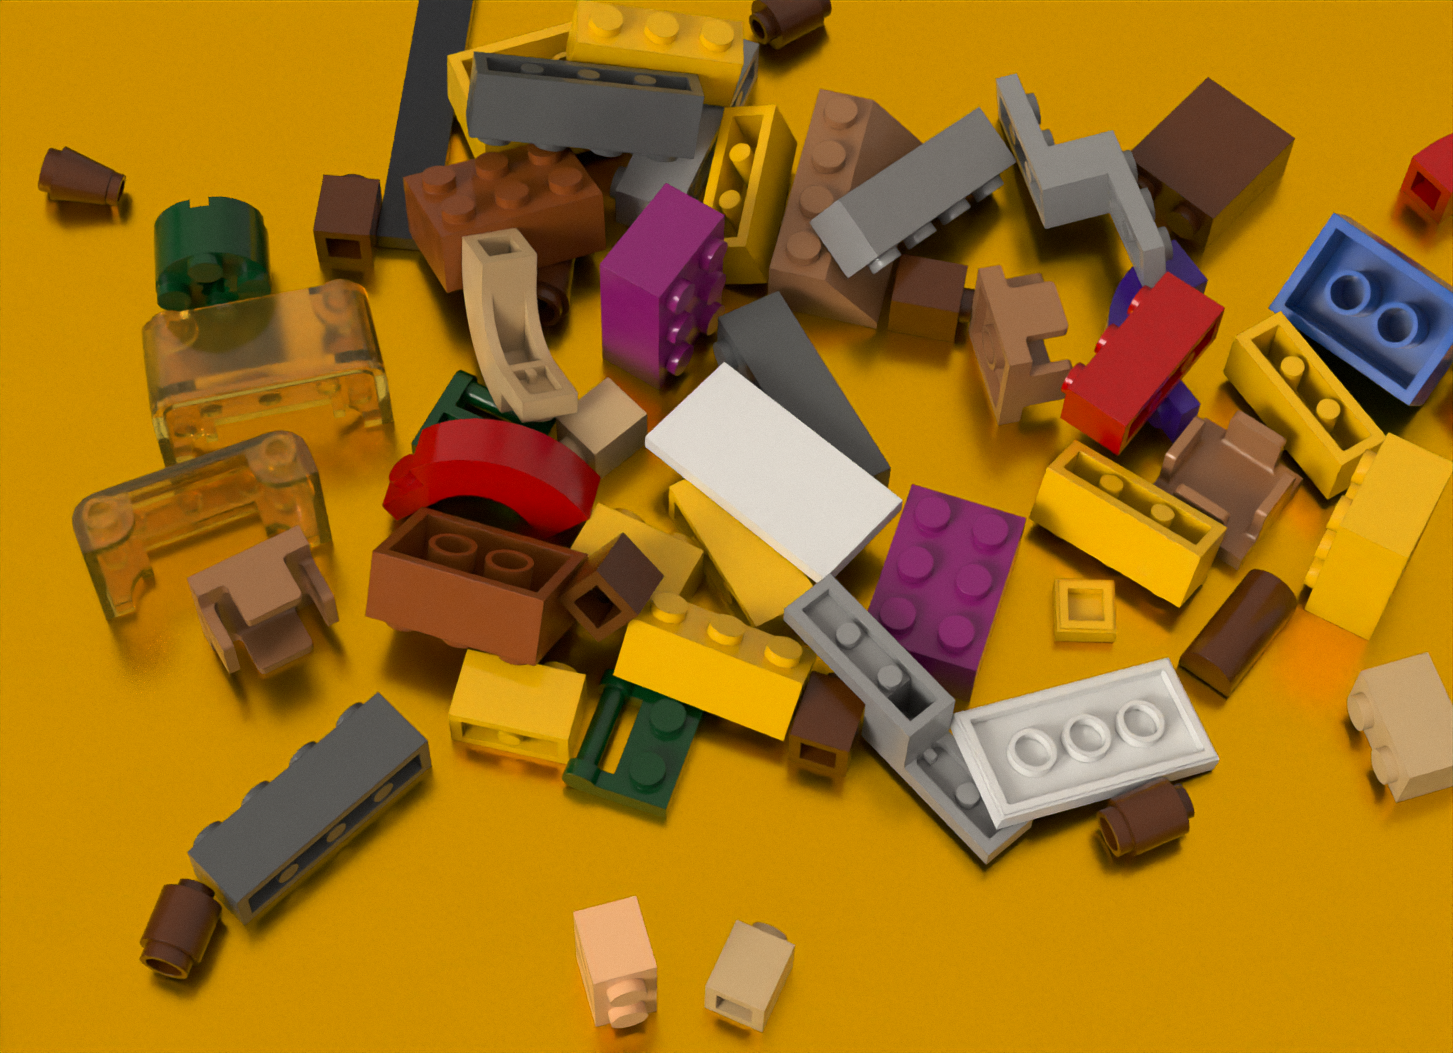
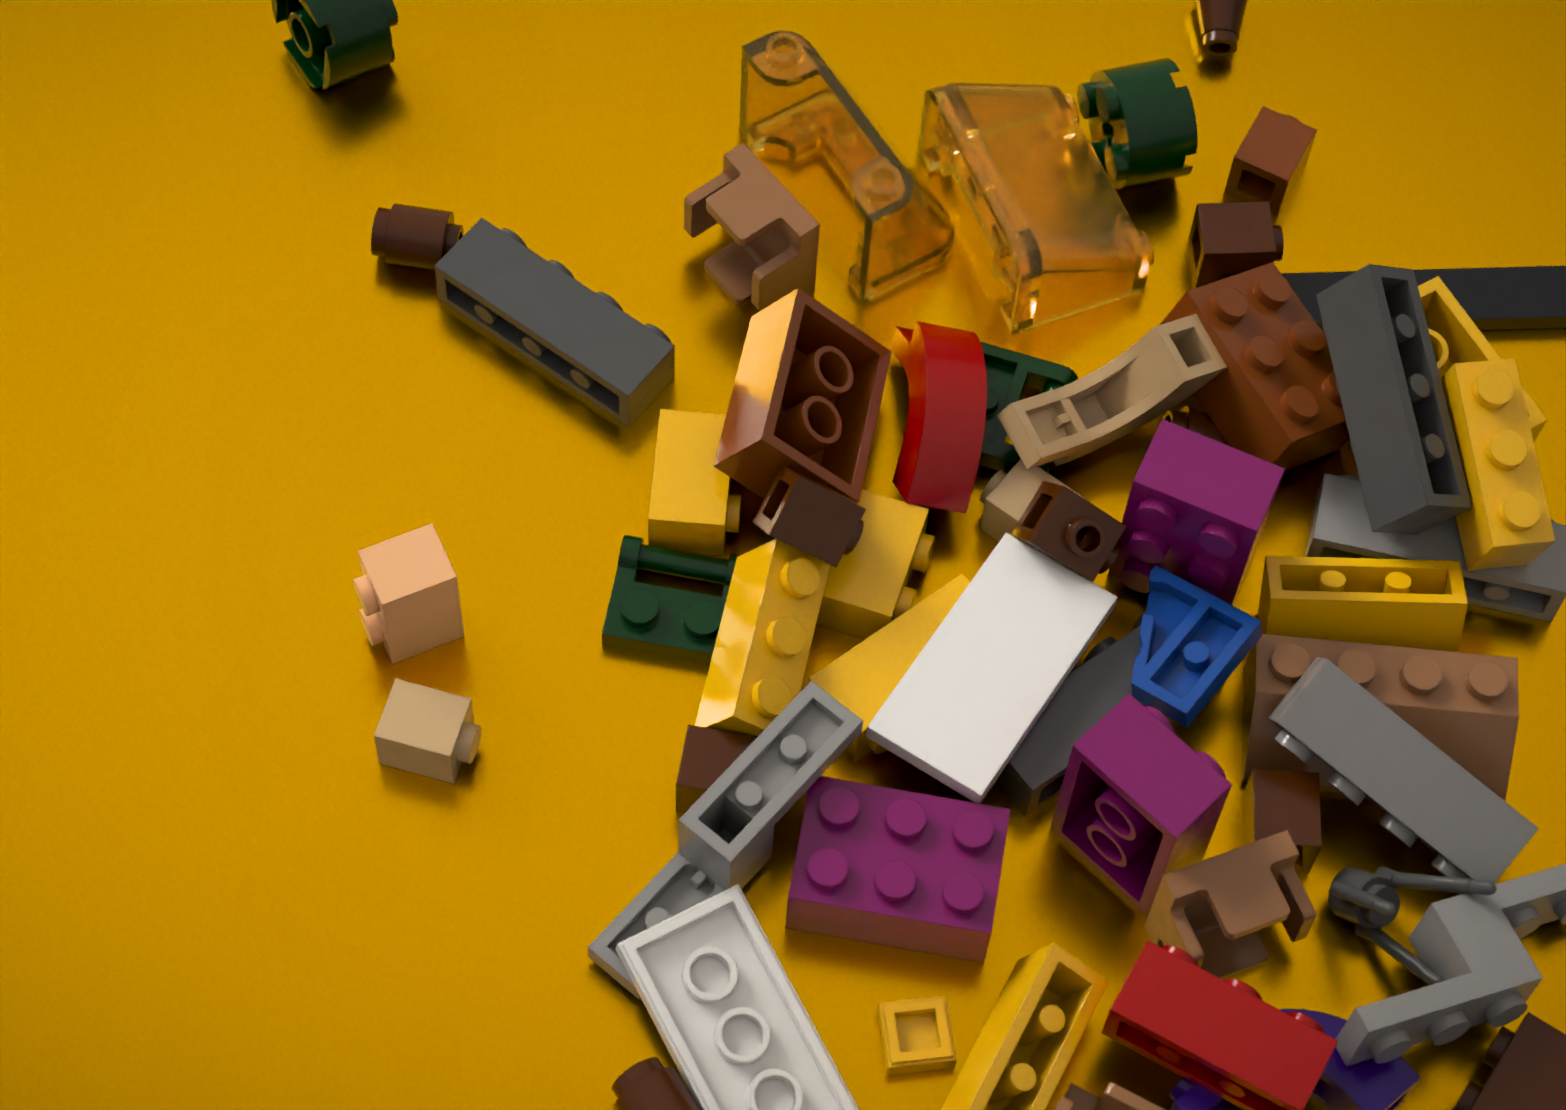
camera: 80 degrees right, 0 degrees up
none -> reddish brown brick [1011,480,1127,582]
none -> brick [1050,694,1232,917]
none -> blue wing [1131,565,1262,728]
none -> dark orange brick [1225,106,1317,215]
none -> dark grey plant [1328,866,1497,985]

